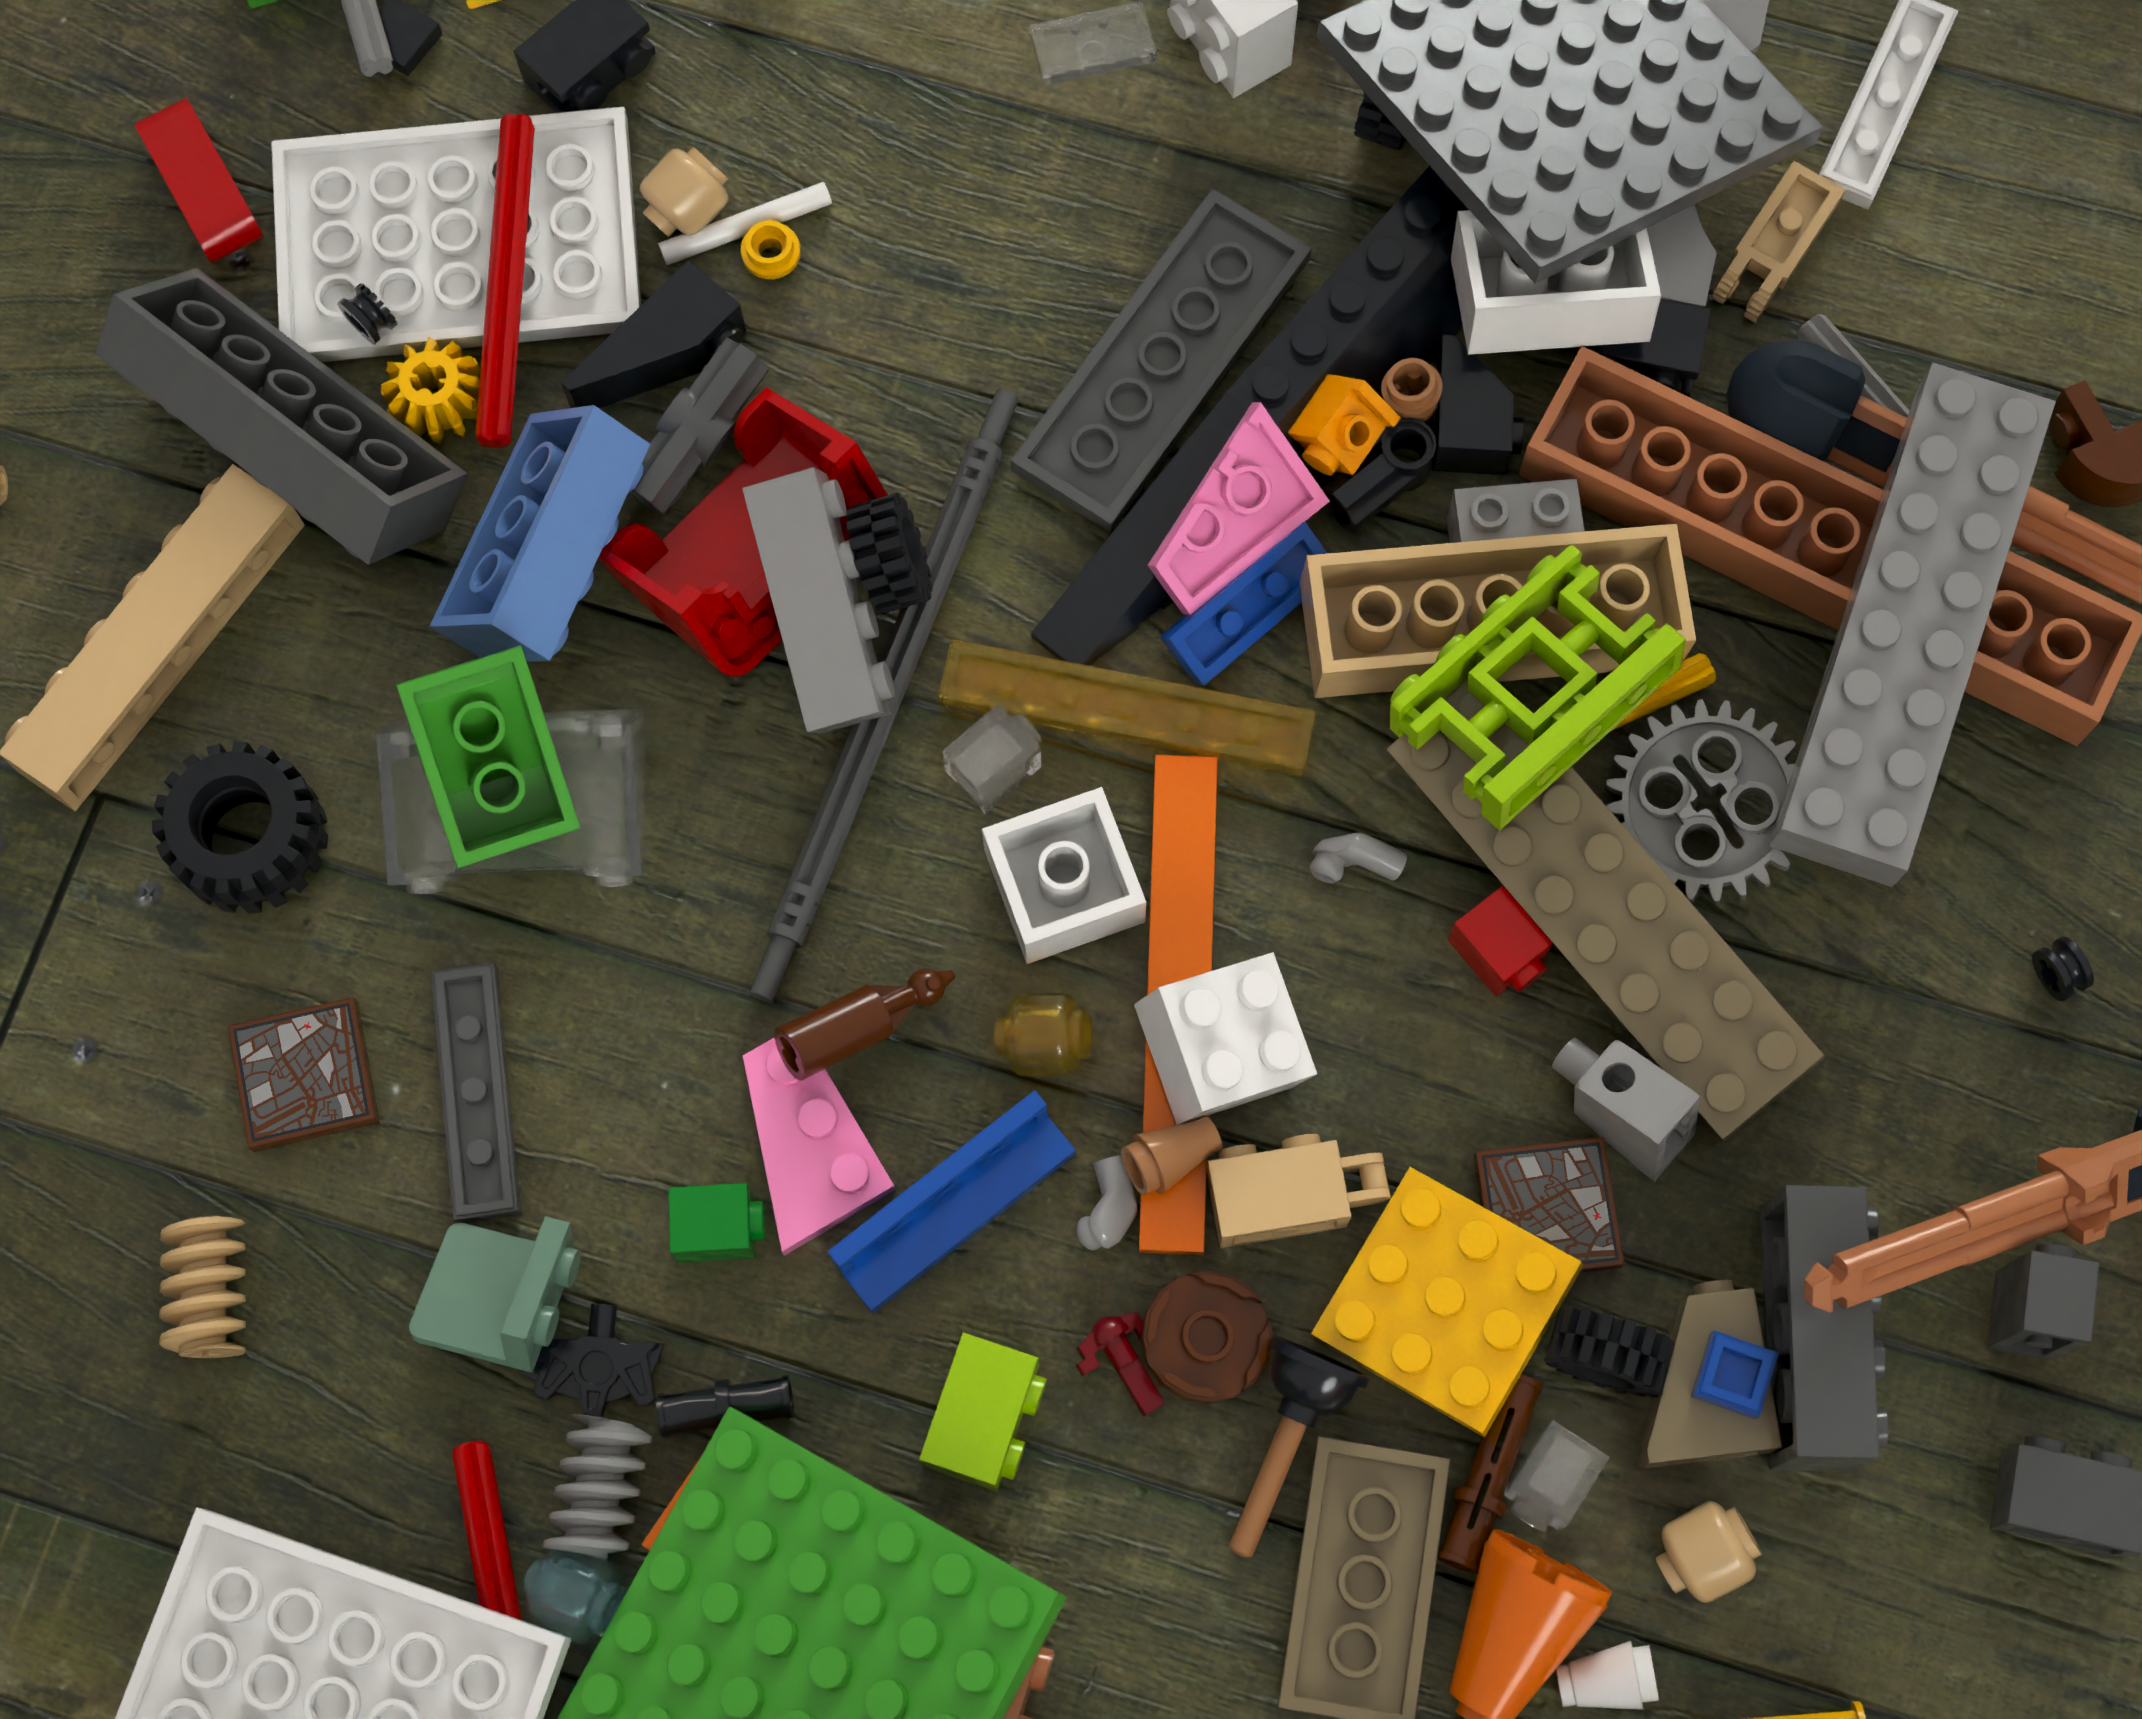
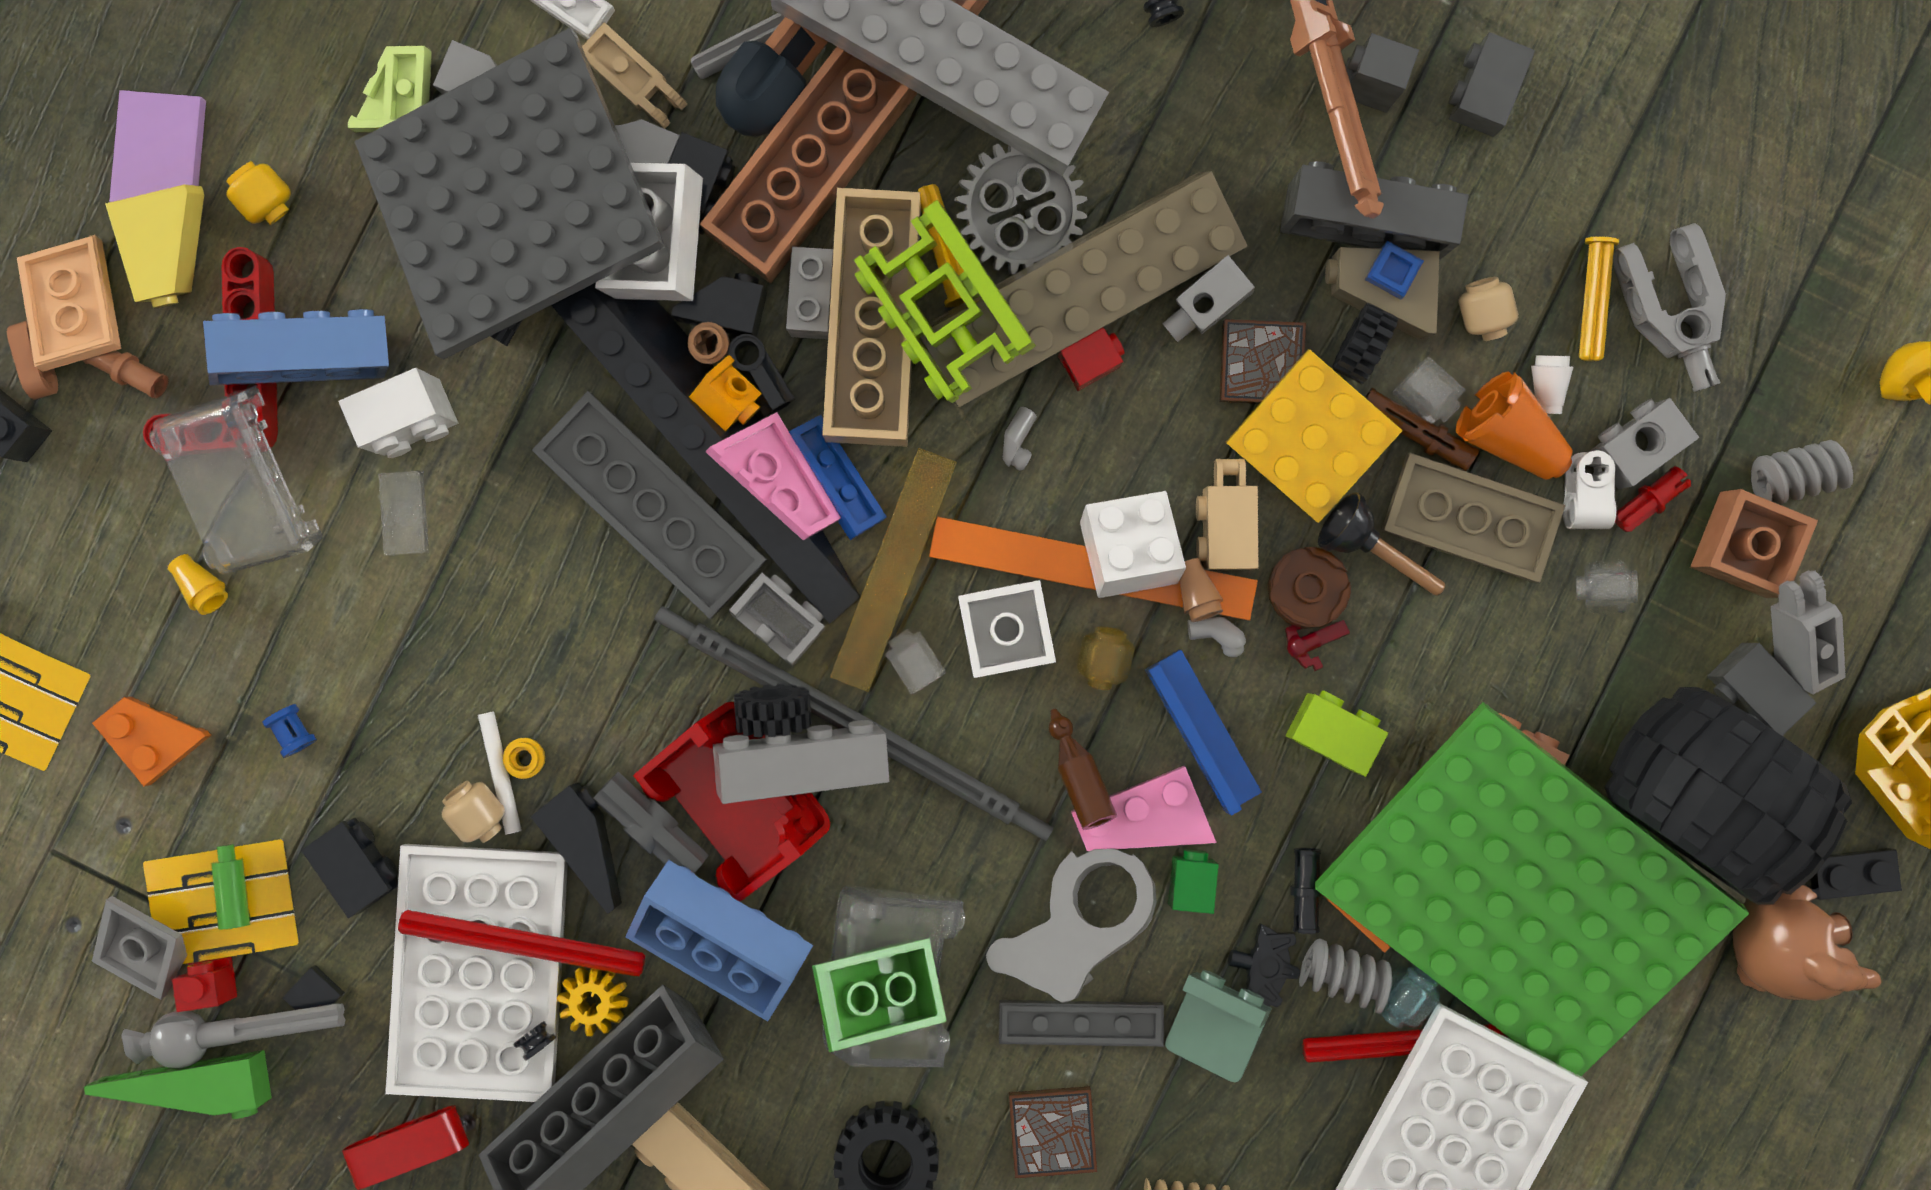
camera: 85 degrees left, 15 degrees up
none -> light grey window [729,573,825,667]
none -> light grey animal [986,849,1157,1003]

